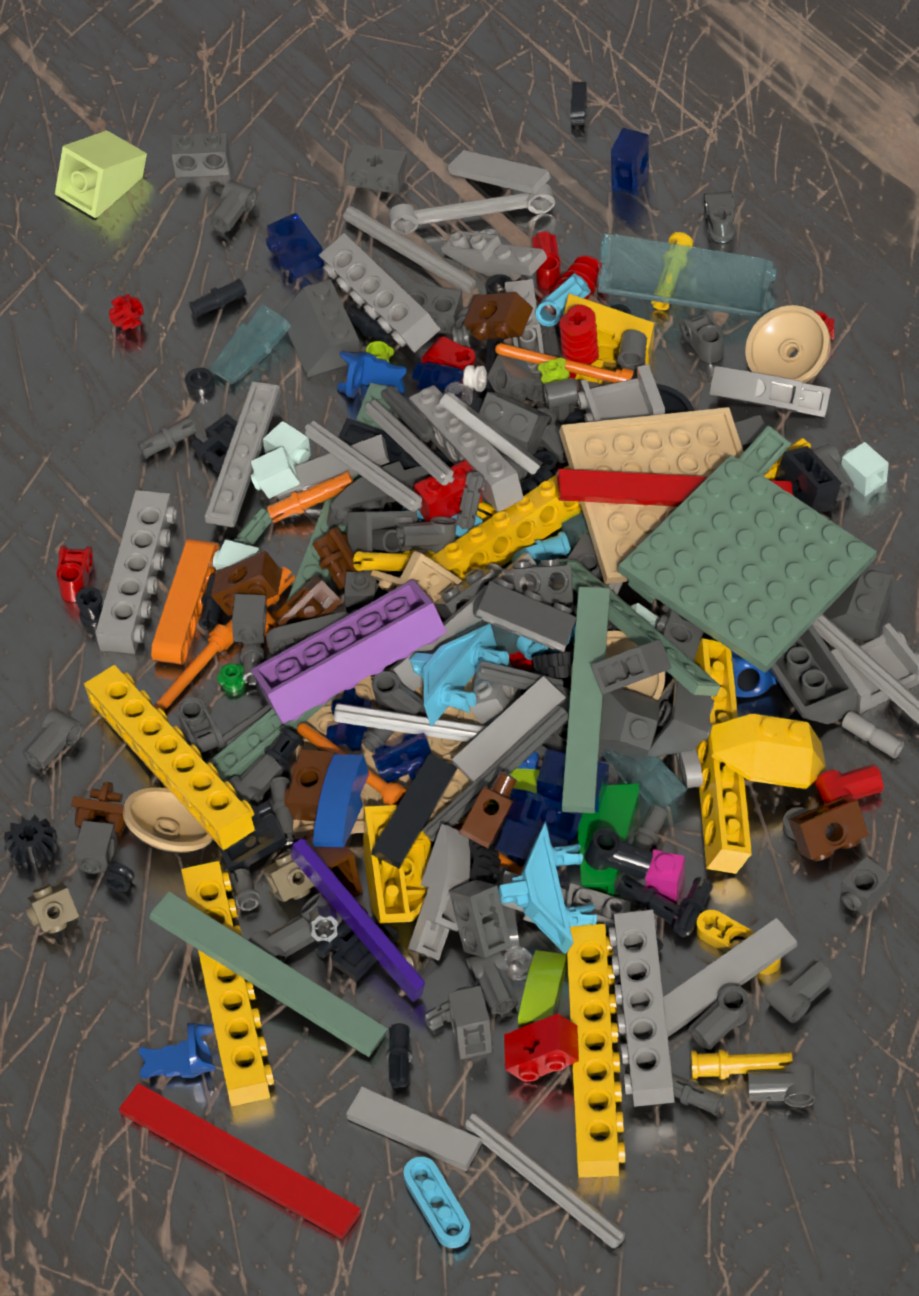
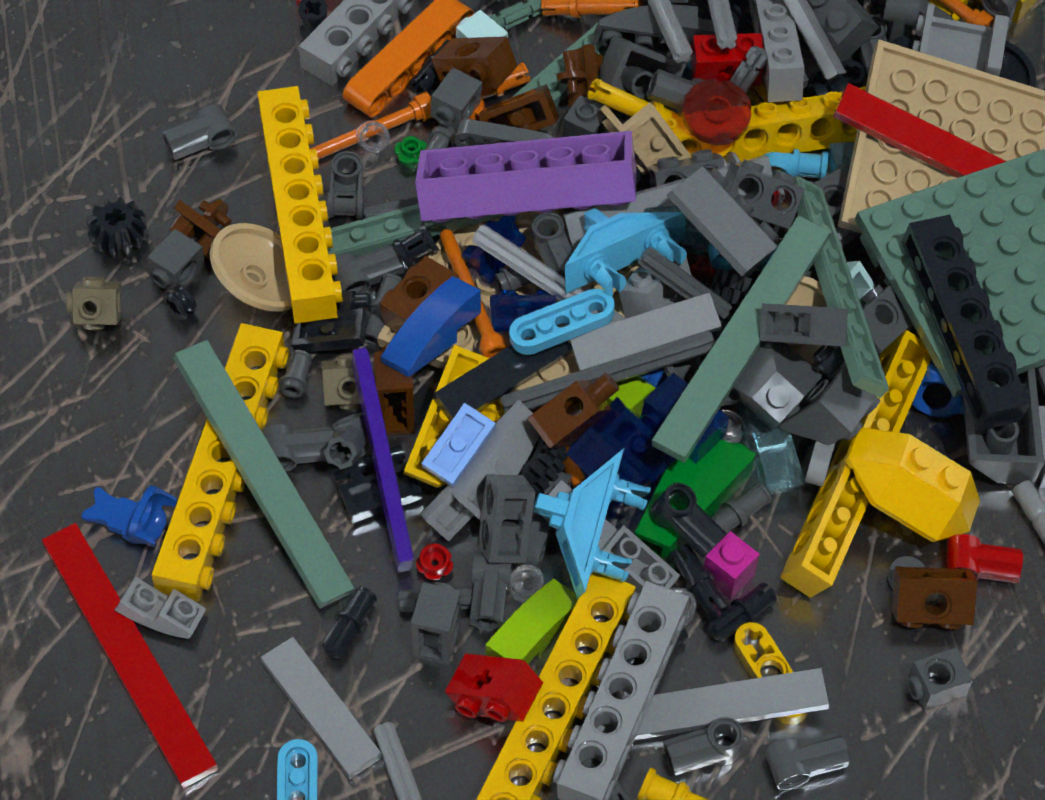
camera: 20 degrees right, 5 degrees up
none -> light grey slope [115,576,206,639]
none -> clear bush [356,120,390,153]
none -> red plate [416,544,453,580]
none -> light blue plate [421,403,496,488]
none -> medium azure plate [509,289,615,355]
none -> clear red tile [681,79,752,146]
none -> black plate [812,345,845,376]
none -> black brick [901,214,1030,431]

